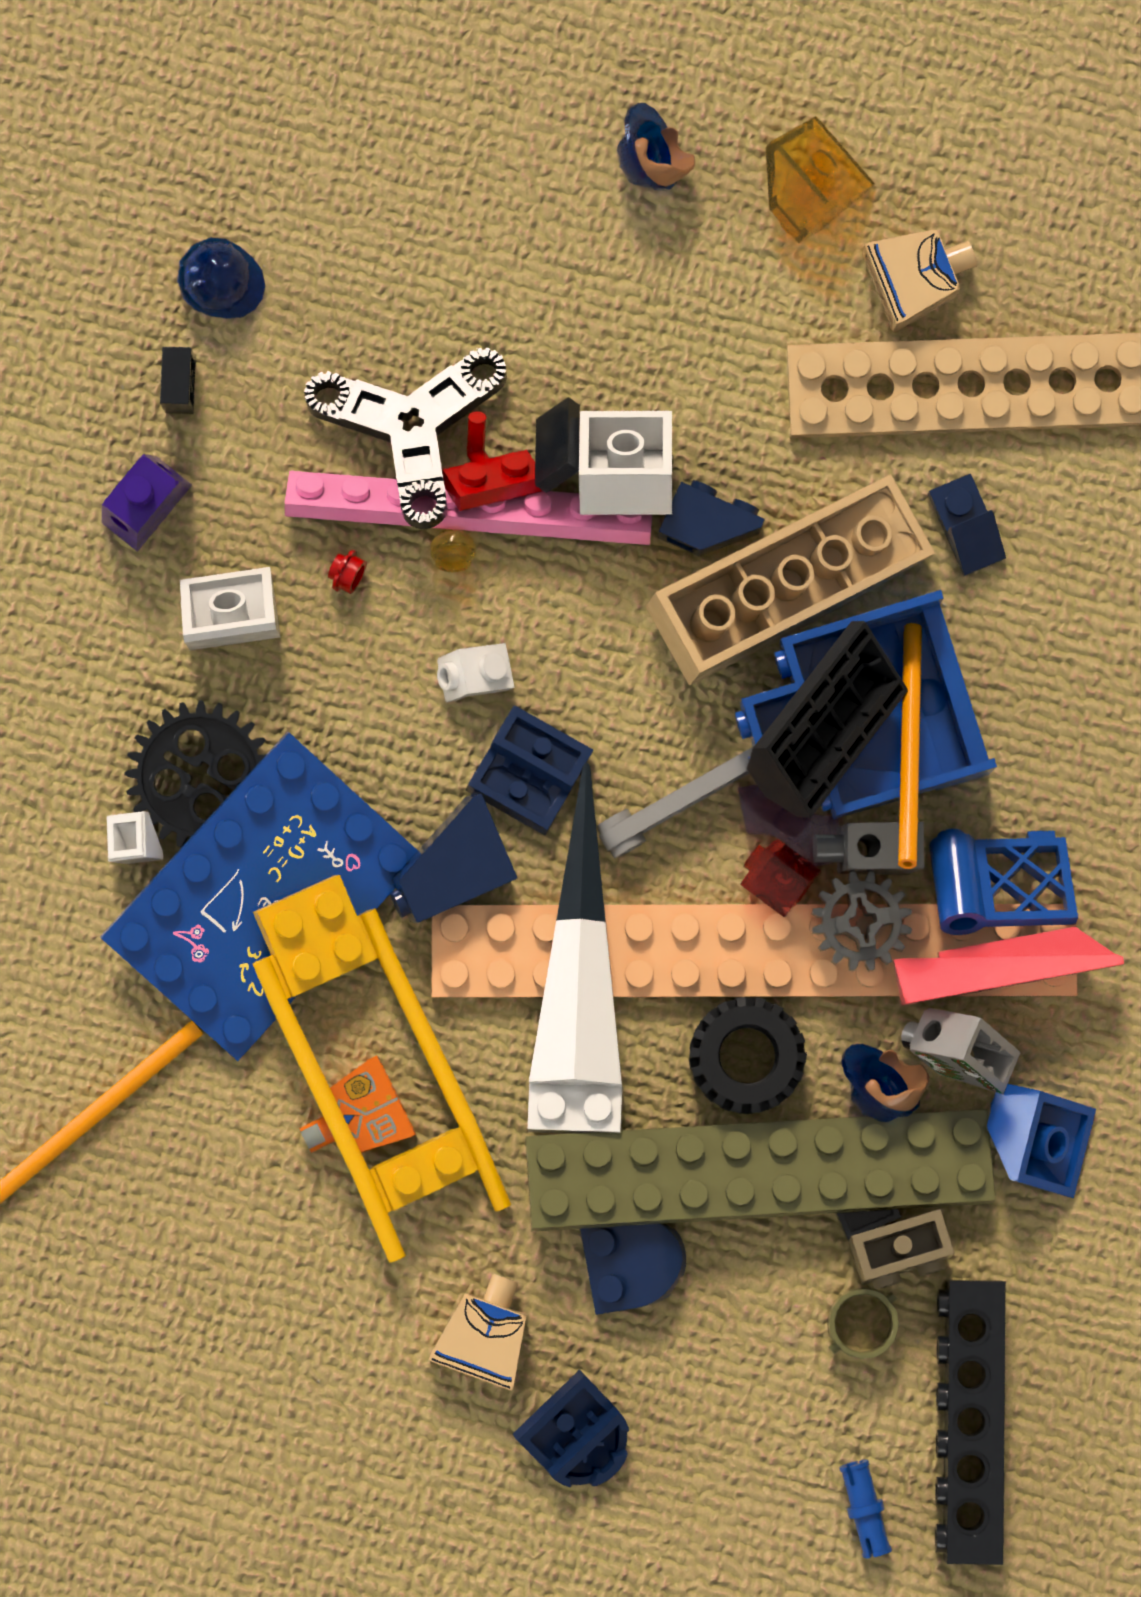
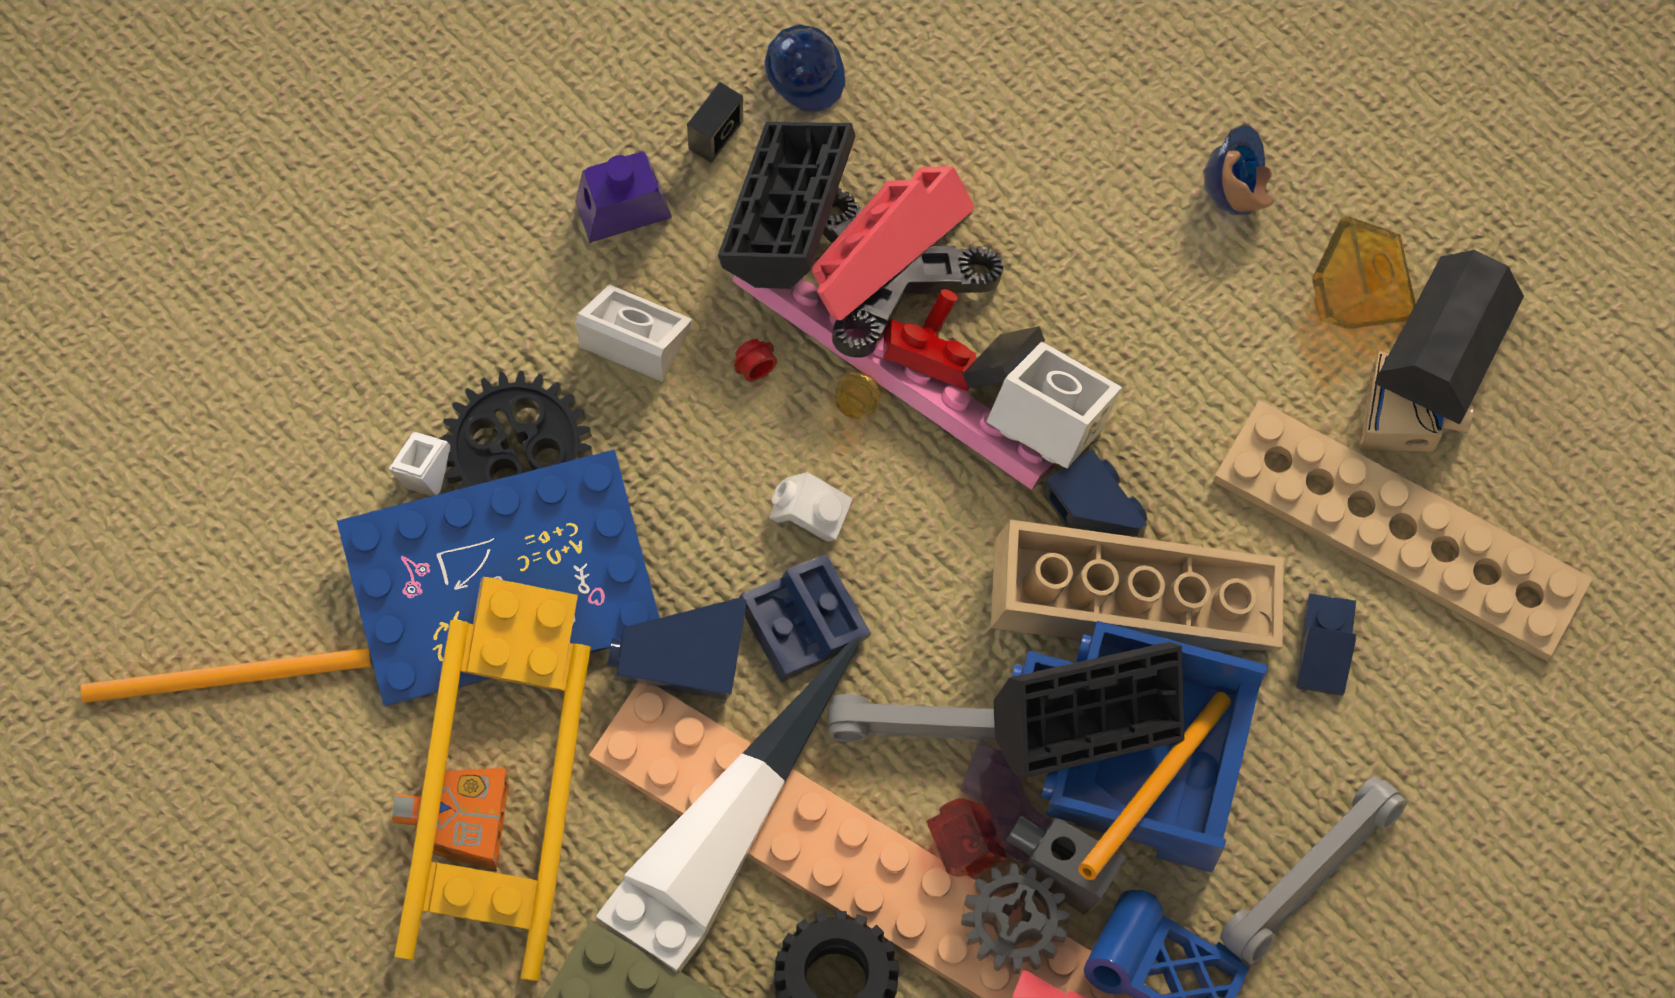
camera: 30 degrees right, 15 degrees down
none -> black piece [718,122,856,289]
none -> coral wedge [812,166,974,320]
none -> light grey piece [1220,776,1407,965]
none -> black piece [1374,250,1524,425]

